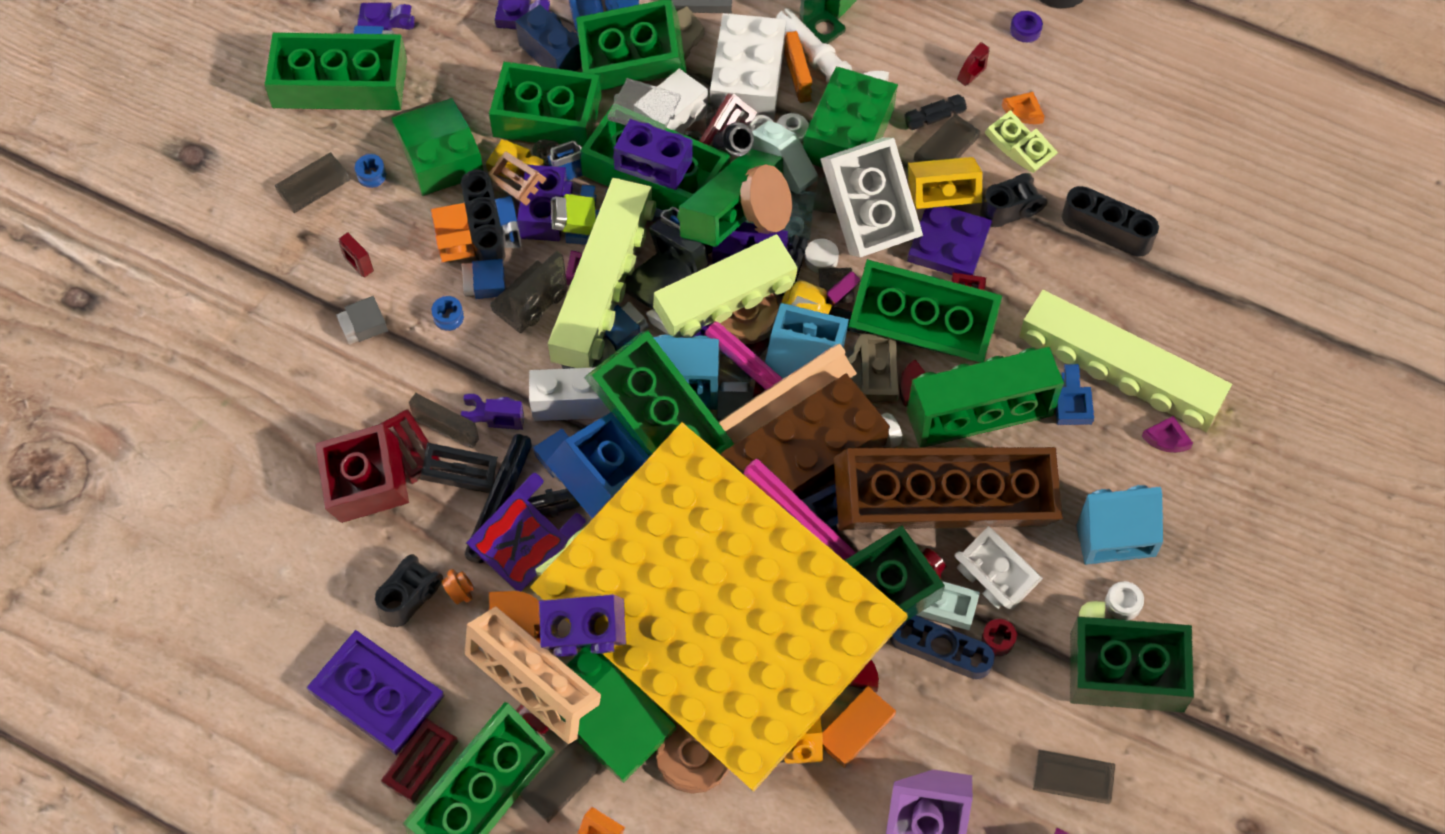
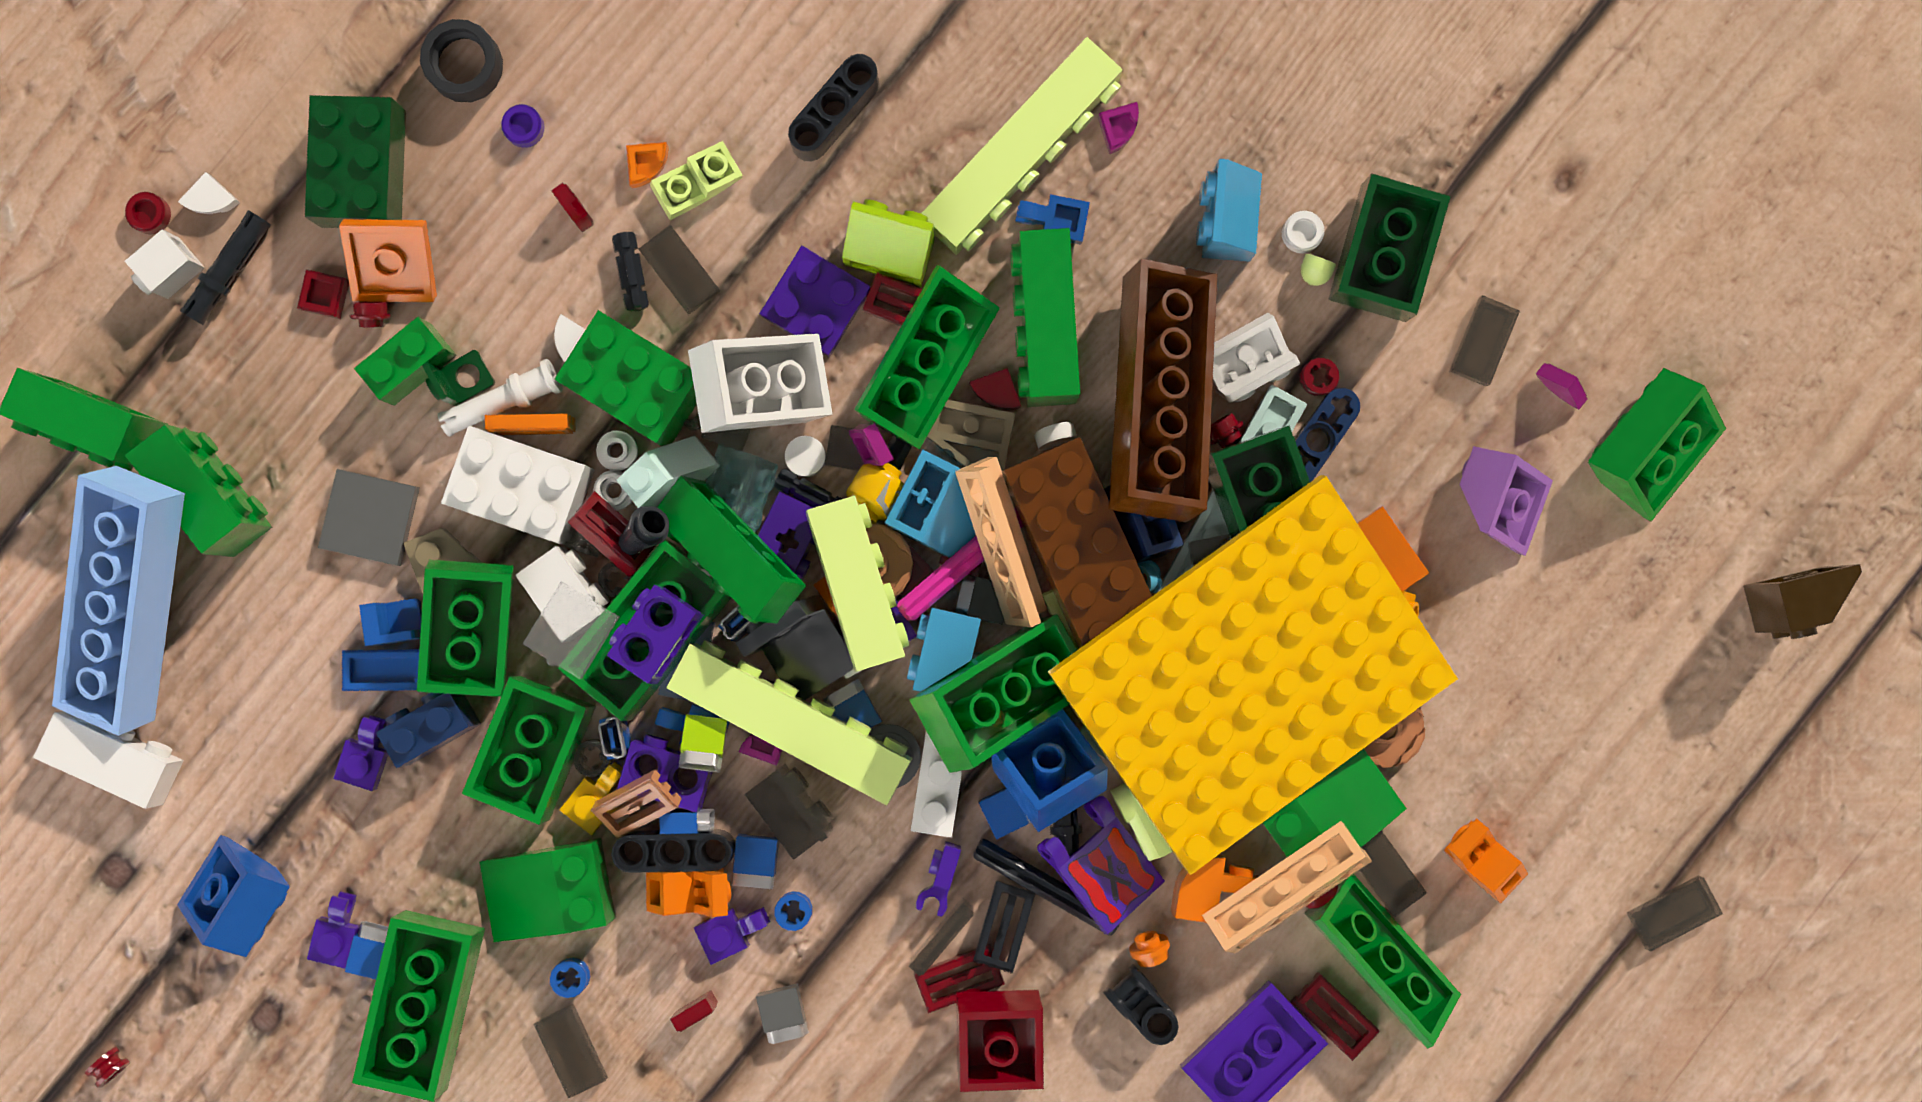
camera: 80 degrees left, 25 degrees up
dark purple brick [539,595,626,656] -> none
nougat tile [740,164,792,234] -> none
dark pink axle [744,459,856,560] -> none
yellow brick [908,157,982,209] -> none
black piece [980,173,1048,227] -> none
none -> dark purple plate [694,907,771,965]
none -> lime slope [842,199,935,287]

